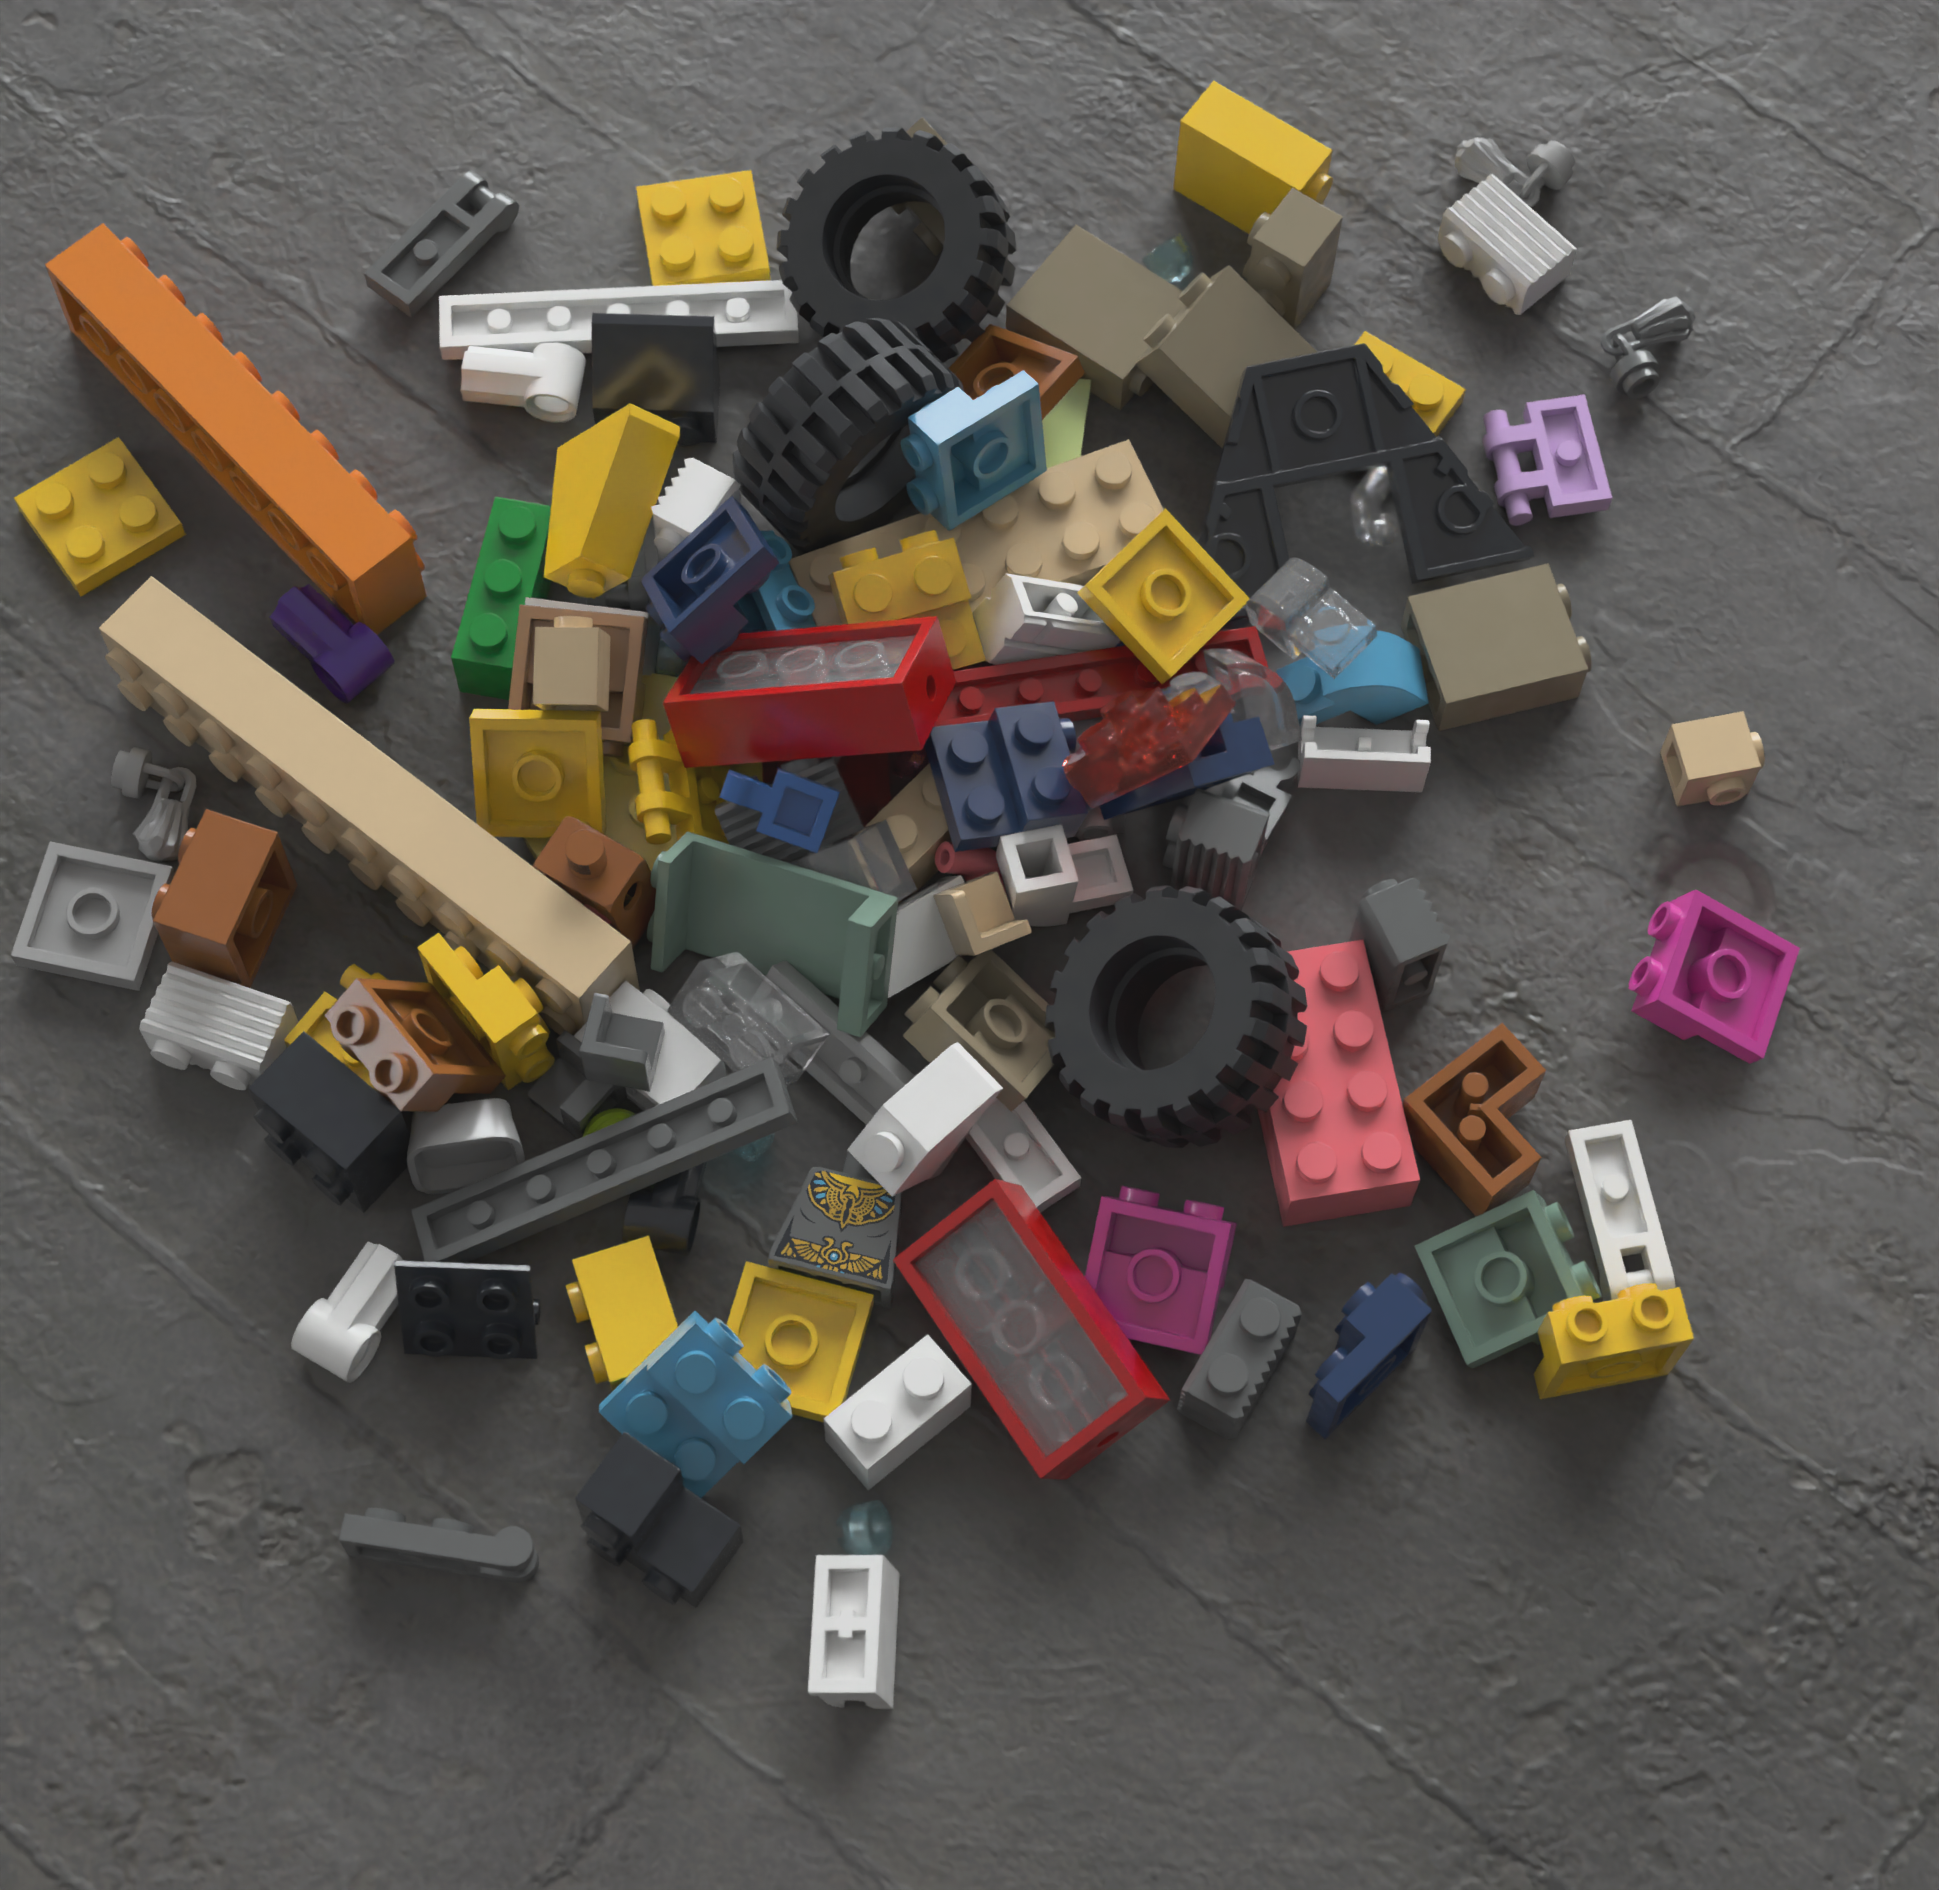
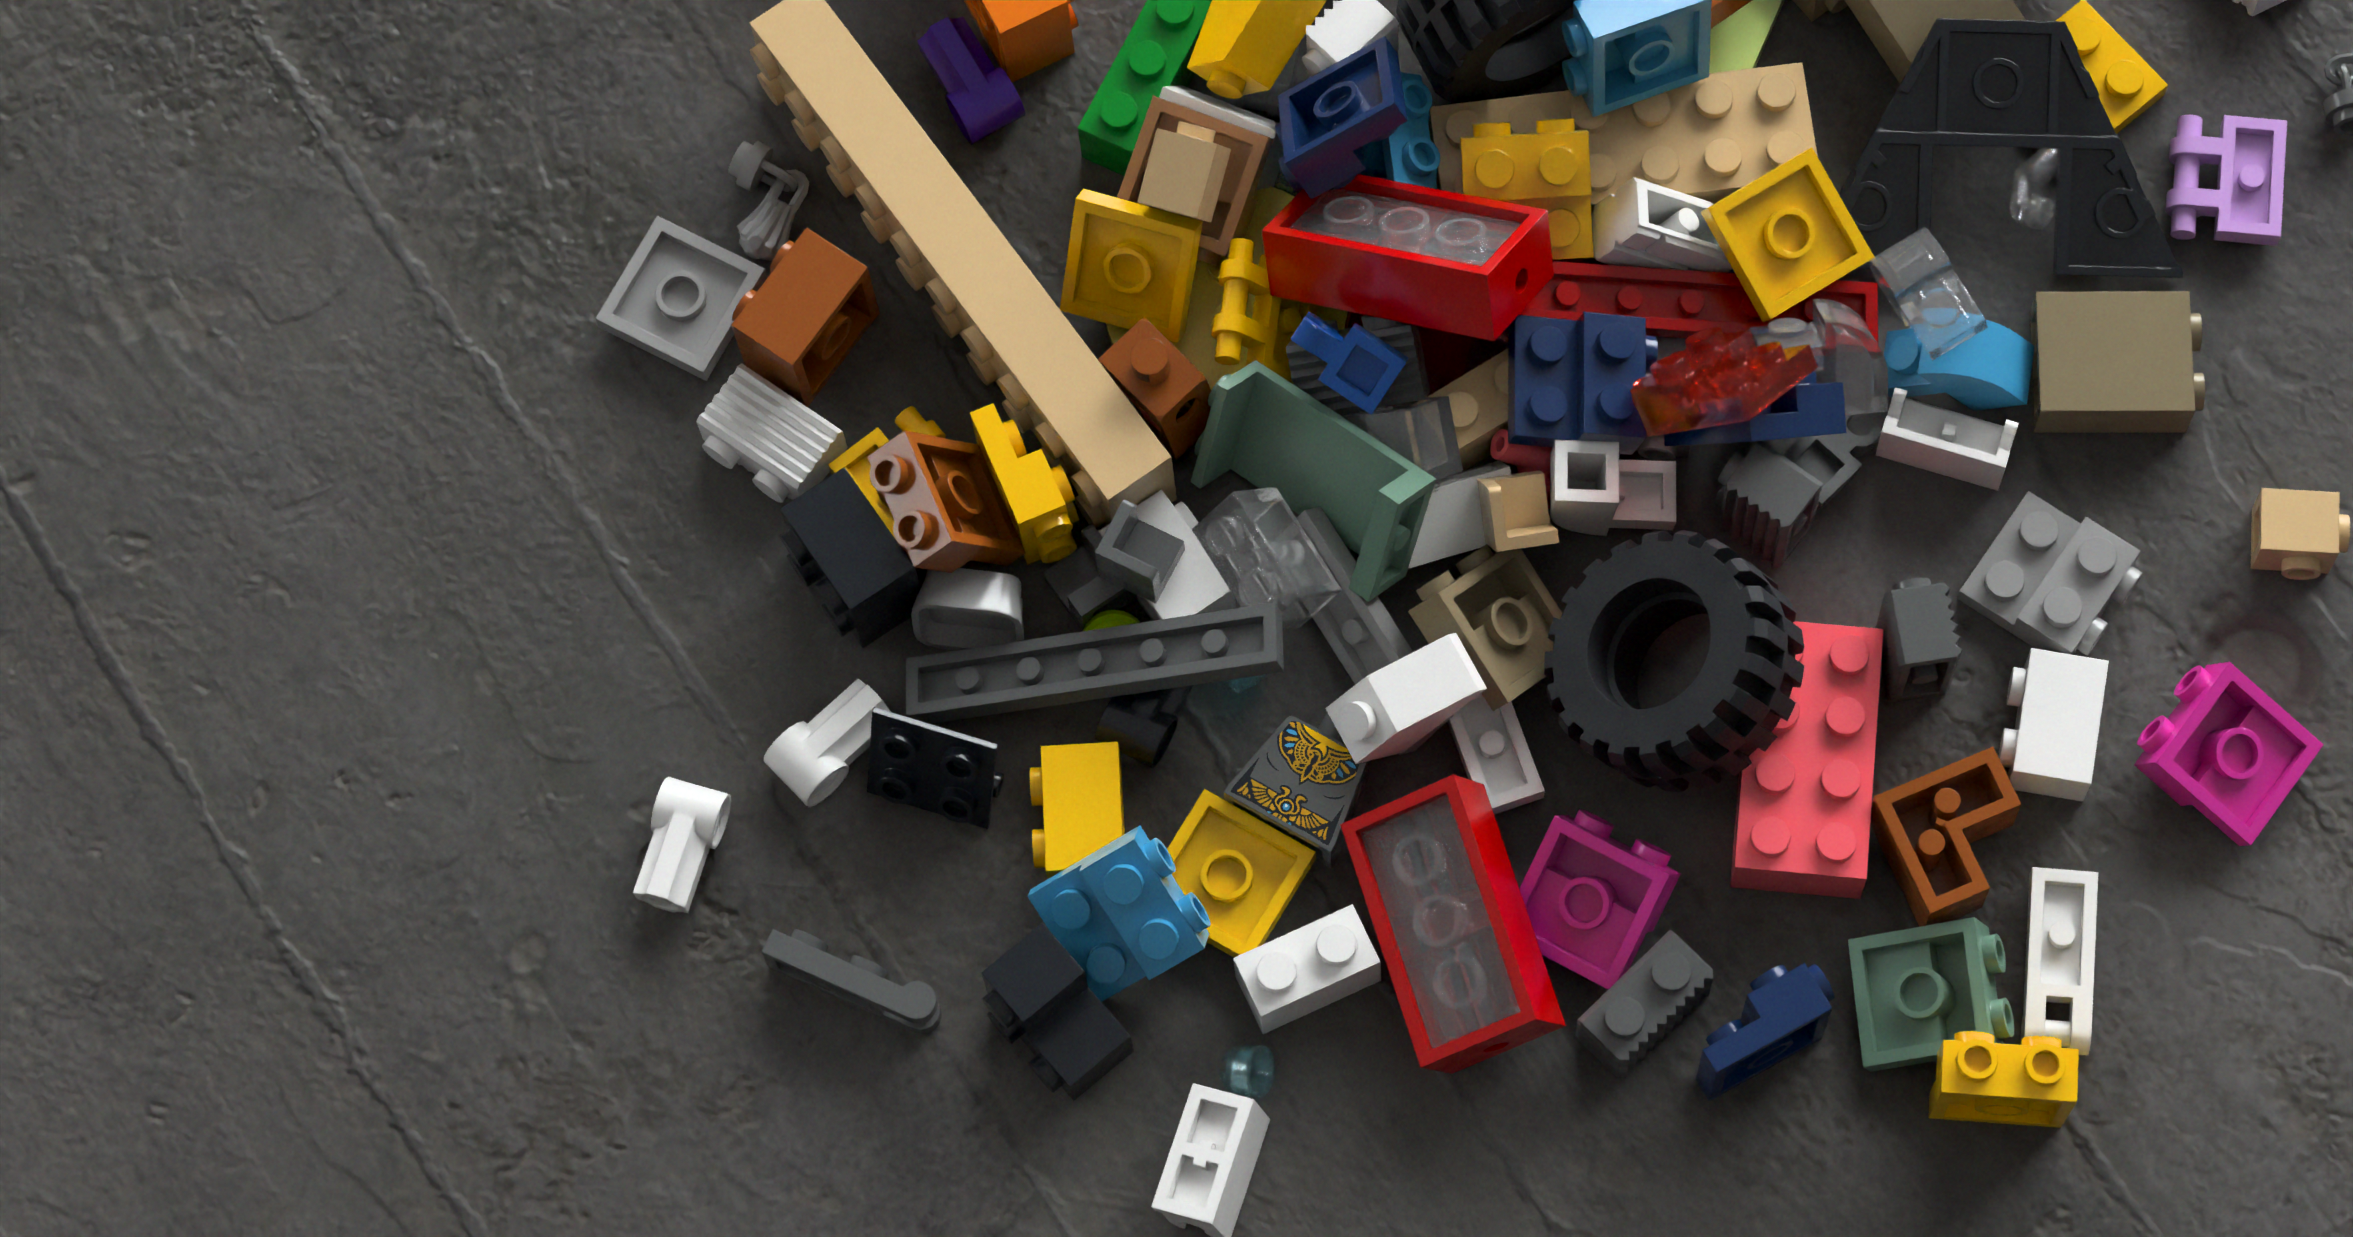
camera: 25 degrees right, 5 degrees up
none -> white piece [633,777,731,913]
none -> light grey plate [1957,491,2143,656]
none -> white brick [1998,648,2109,802]

